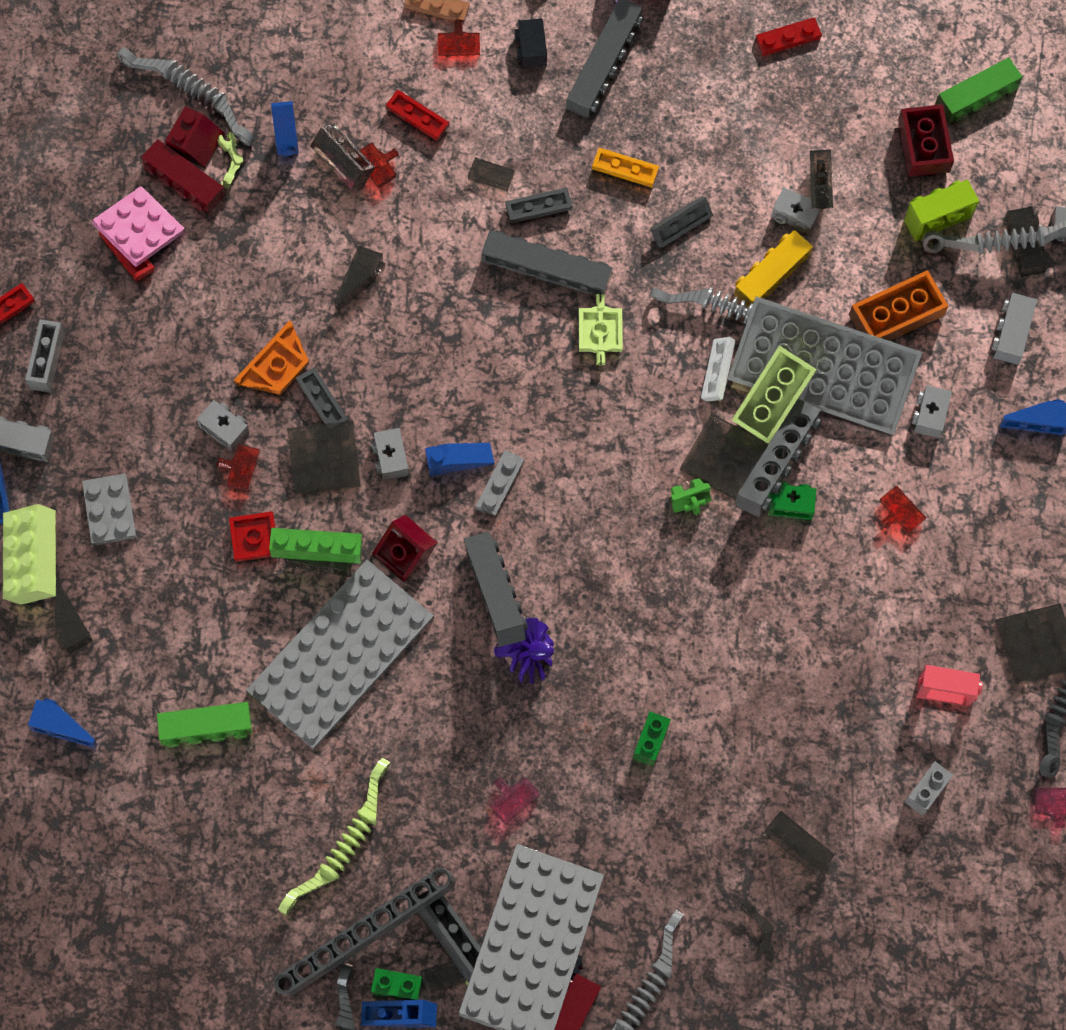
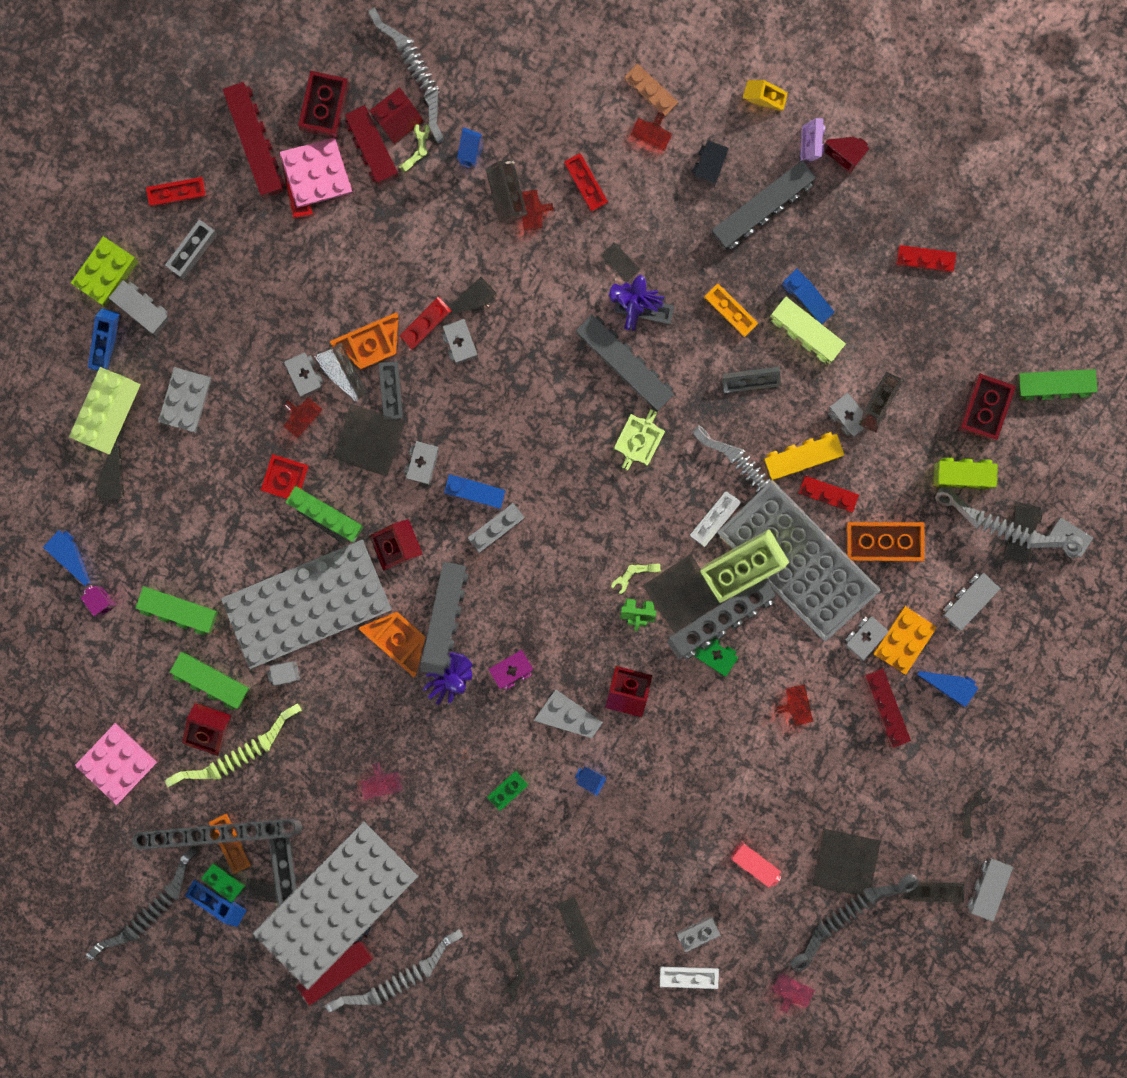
camera: 30 degrees right, 15 degrees up
none -> bright pink plate [75,723,158,805]
none -> magenta brick [80,586,116,617]
none -> bright green brick [170,652,251,710]
none -> dark red slope [182,703,231,756]
none -> orange plate [209,813,252,875]
none -> dark red brick [222,81,285,199]
none -> light grey brick [267,661,300,685]
none -> dark red brick [298,70,350,139]
none -> clear smoke slope [315,342,367,401]
none -> orange wing [359,612,426,677]
none -> red plate [400,297,452,350]
none -> light grey brick [441,319,478,365]
none -> magenta brick [489,650,533,691]
none -> light grey wing [534,690,603,738]
none -> blue slope [575,766,606,796]
none -> dark red slope [605,666,653,717]
none -> dark purple piece [609,275,665,331]
none -> yellowish green piece [611,564,661,594]
none -> white plate [660,966,719,989]
none -> yellowish green brick [770,297,846,364]
none -> blue slope [781,269,835,324]
none -> red plate [798,476,859,513]
none -> dark red brick [863,668,911,748]
none -> light orange plate [873,606,937,675]

